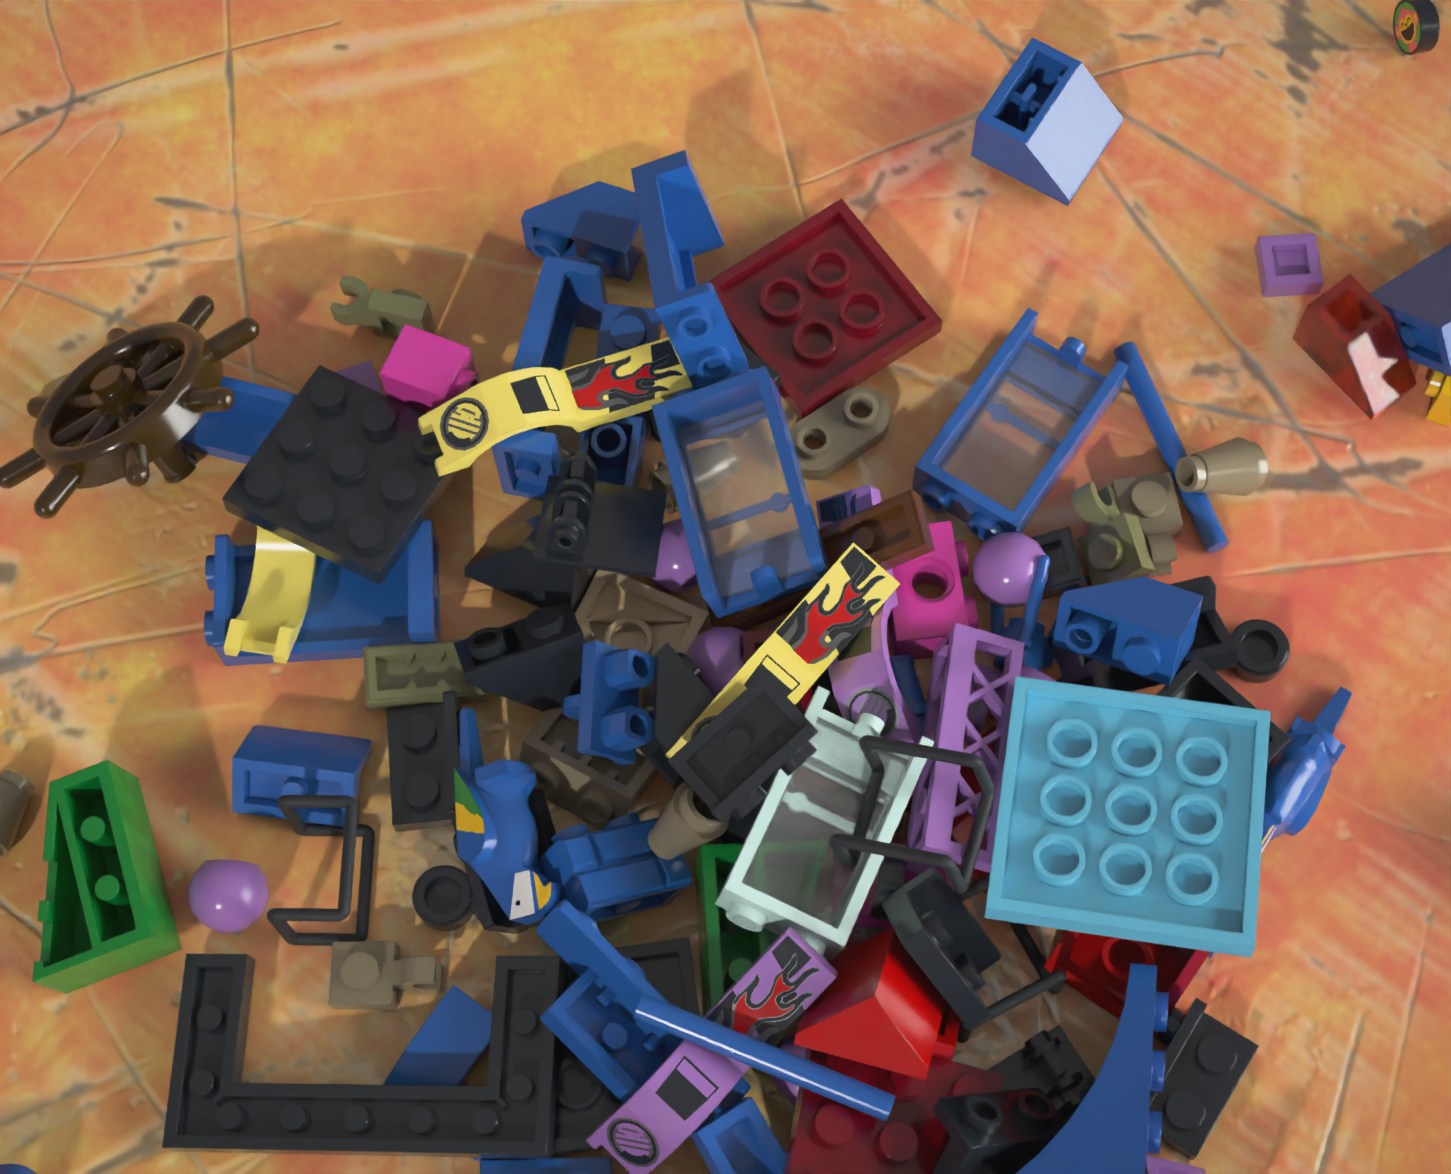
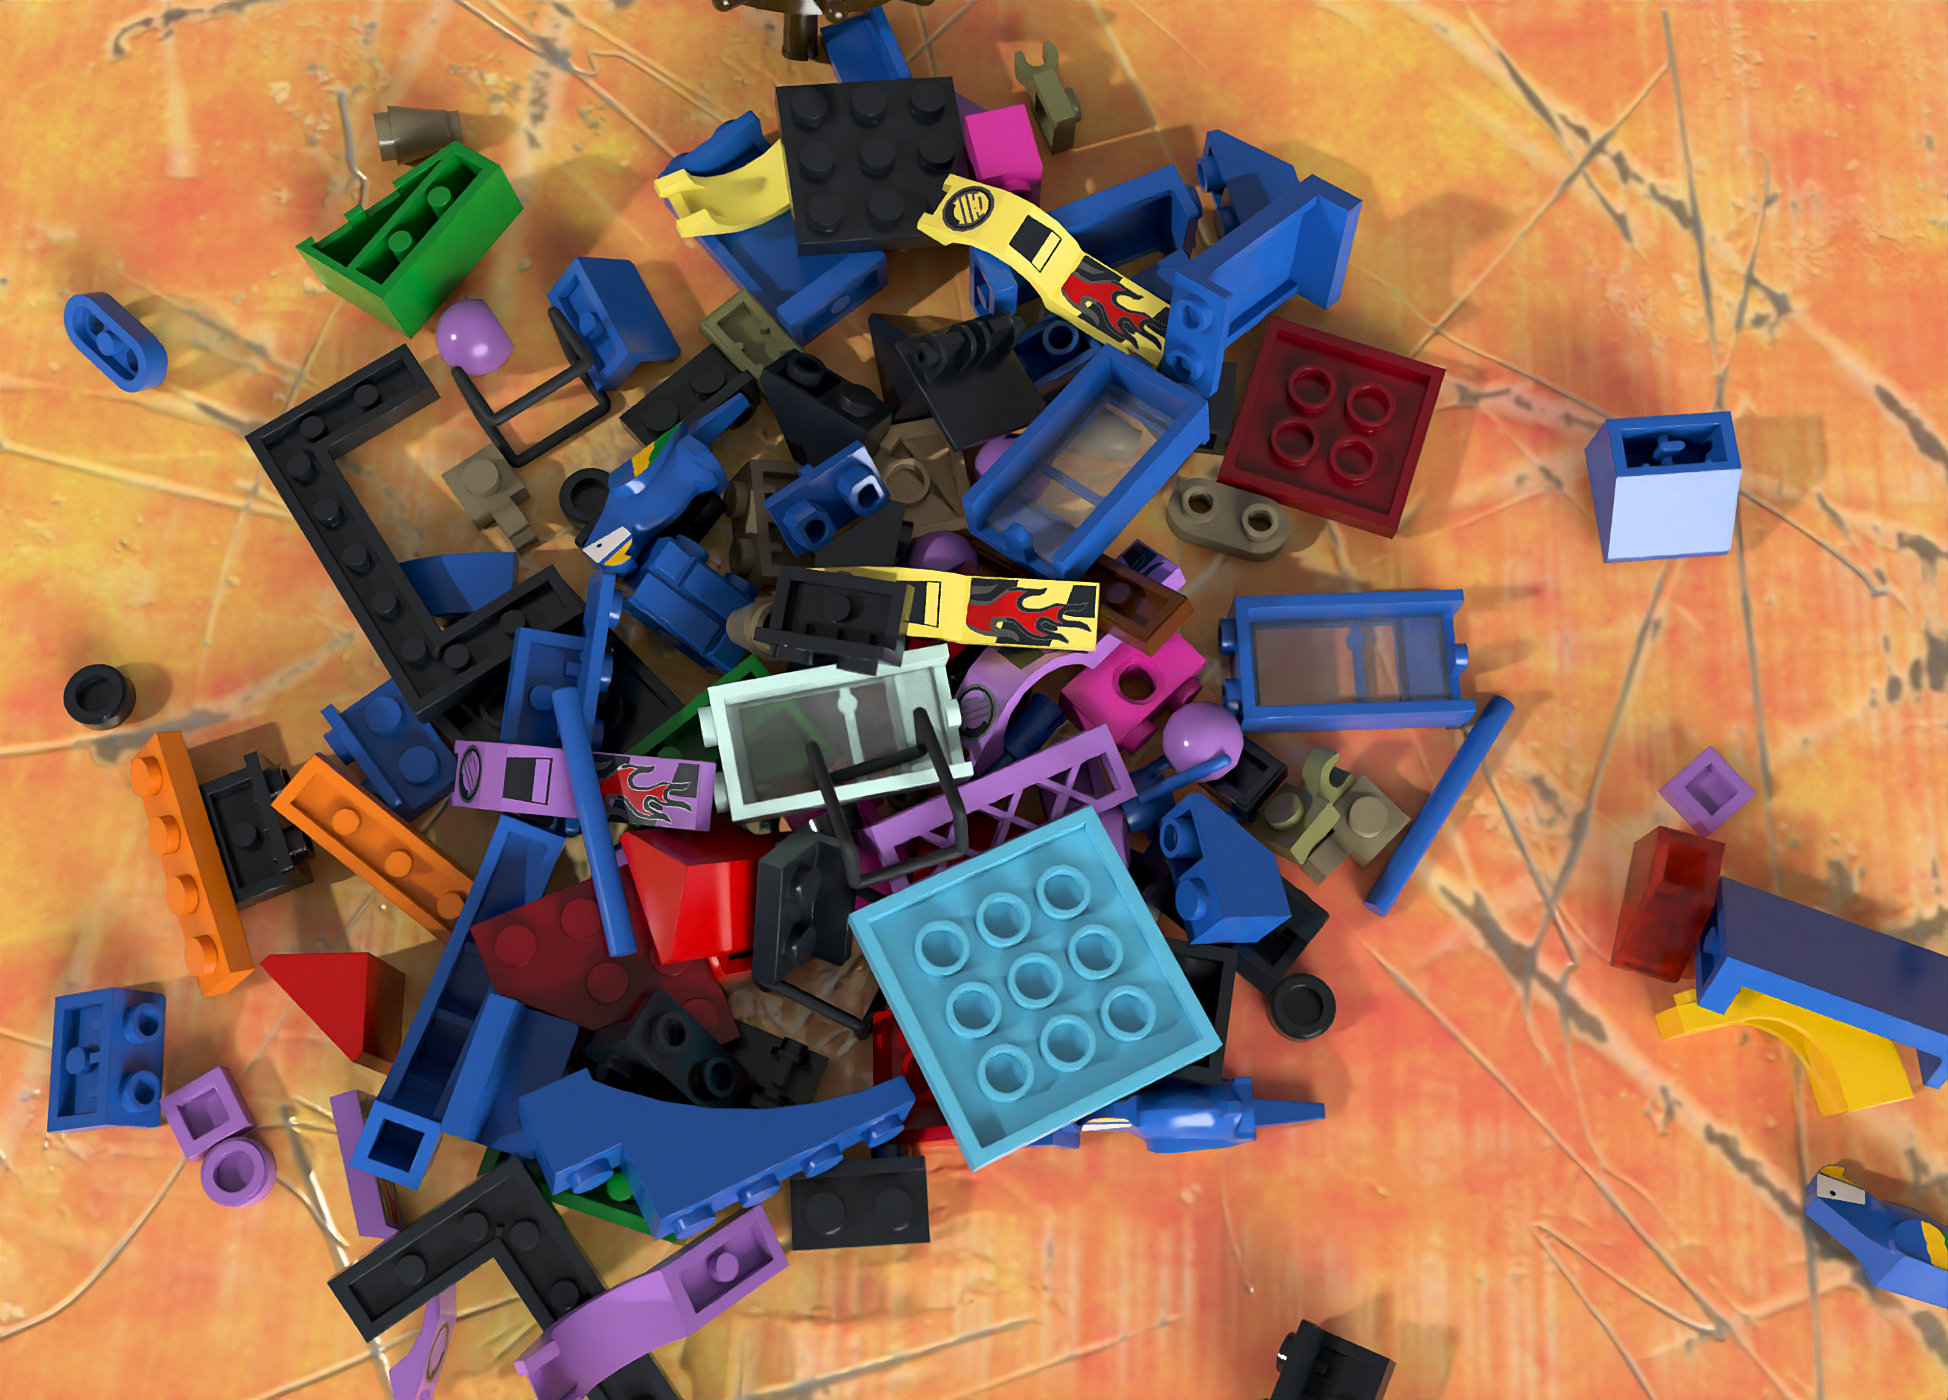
camera: 50 degrees right, 5 degrees up
dark tan cone [1175,437,1268,496] -> none

